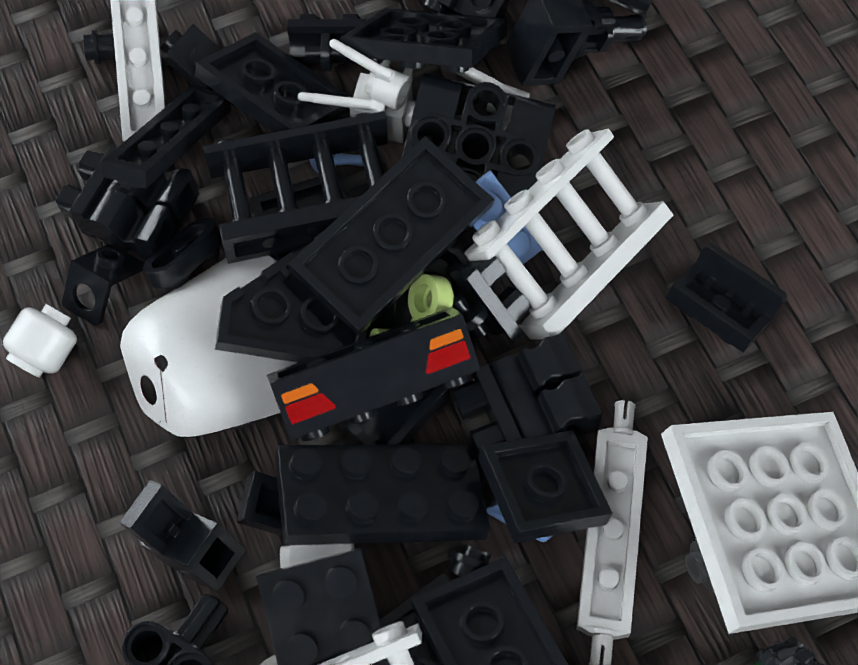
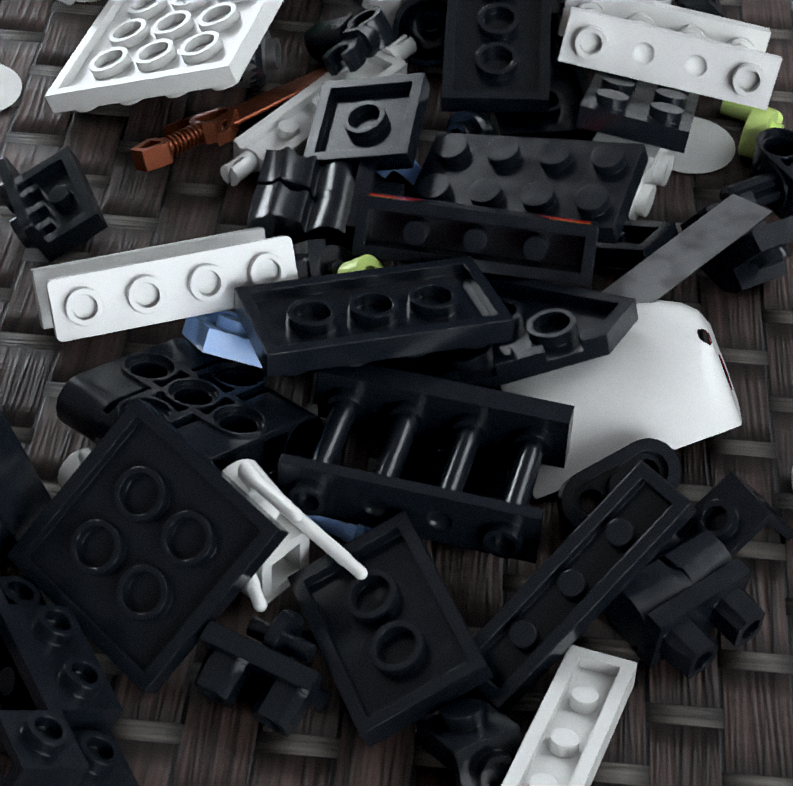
camera: 155 degrees left, 20 degrees down
none -> copper sword [131,66,329,172]
none -> black bar [304,6,396,76]
none -> flat silver sticker [602,194,773,304]

